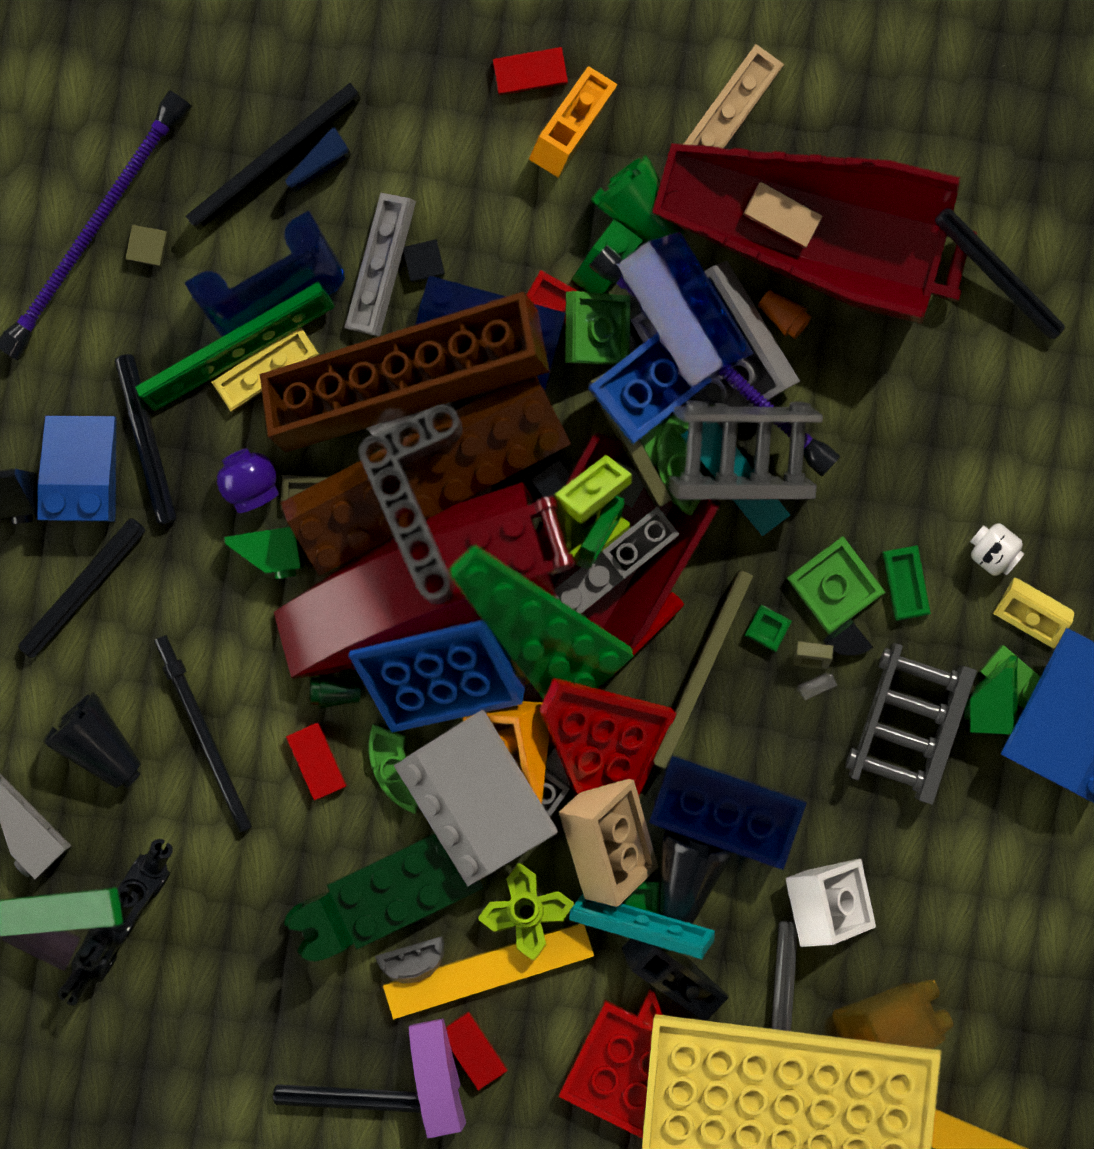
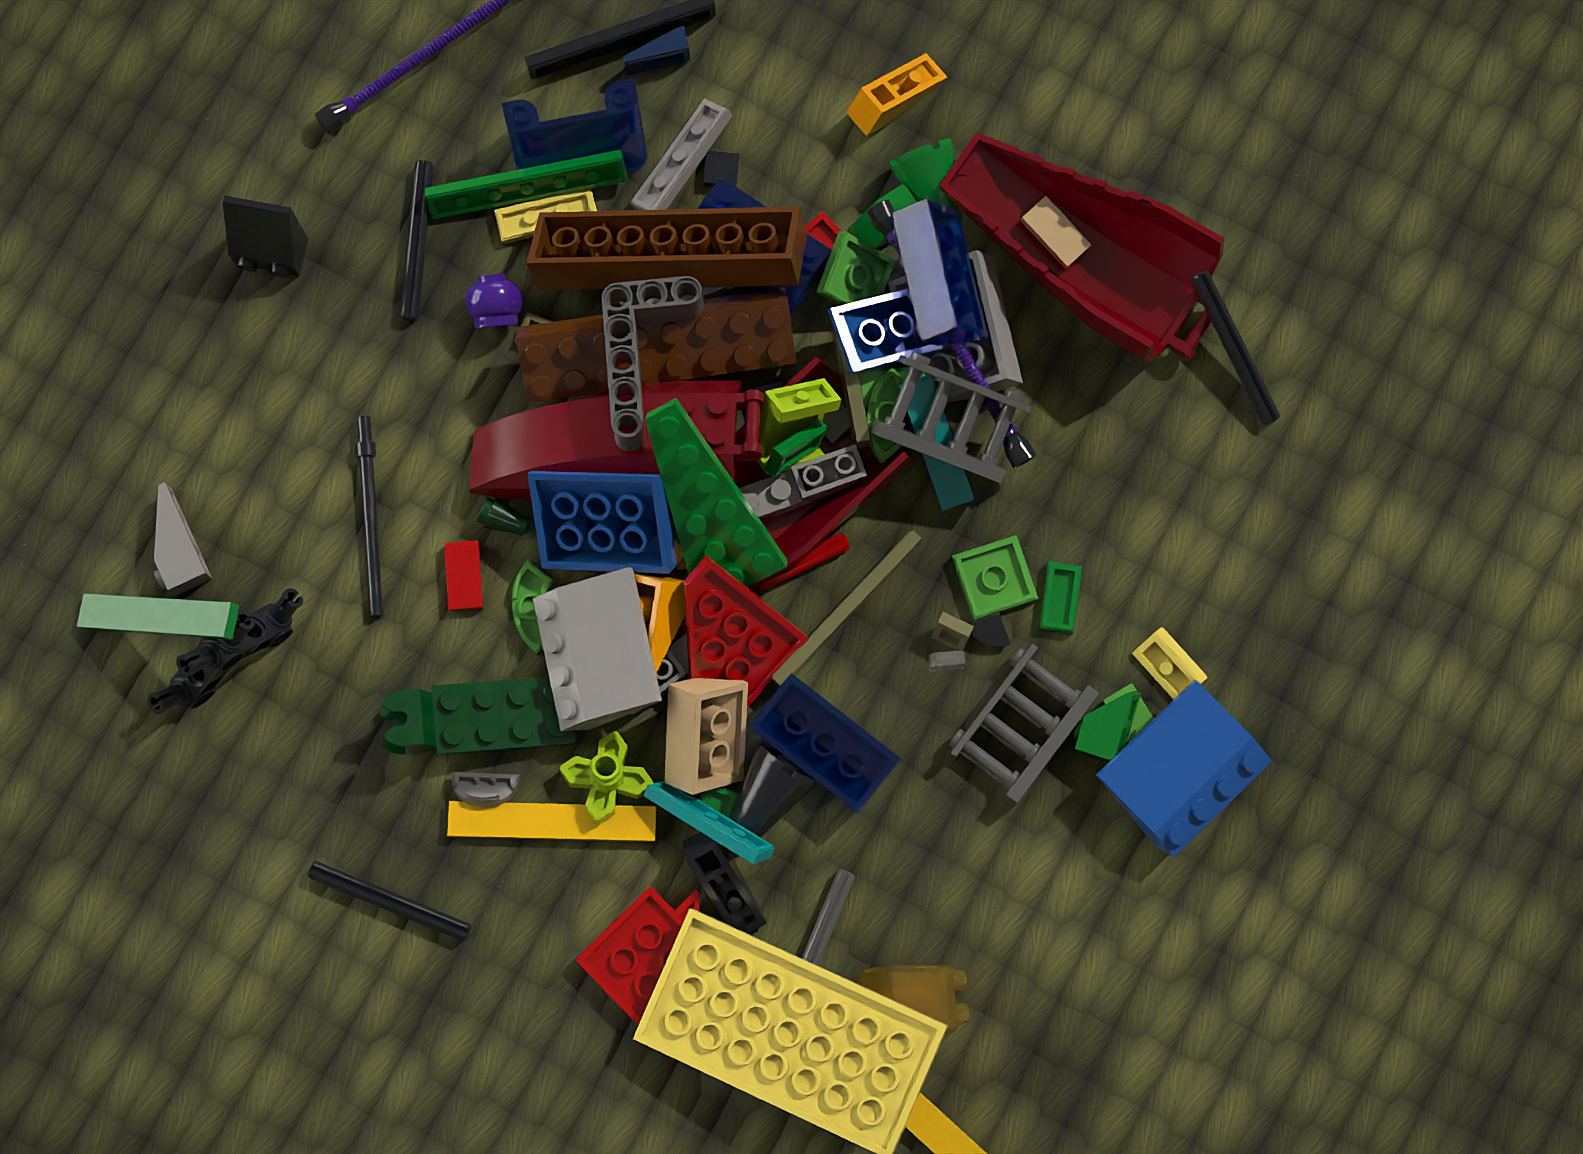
camera: 15 degrees right, 10 degrees down
tile [2,930,82,971] -> none
black axle [18,518,145,658] -> none
blue slope [37,416,116,522] -> none
black cone [43,692,141,788] -> none
olive tile [126,225,168,267] -> none
green slope [224,527,304,579] -> none
medium lavender slope [409,1018,466,1139] -> none
red tile [446,1011,508,1090] -> none
red tile [493,47,568,96] -> none
tan tile [684,44,784,149] -> none
green tile [744,604,792,652] -> none
orange cone [758,290,812,339] -> none
white slope [785,859,876,947] -> none
white head [970,523,1024,576] -> none

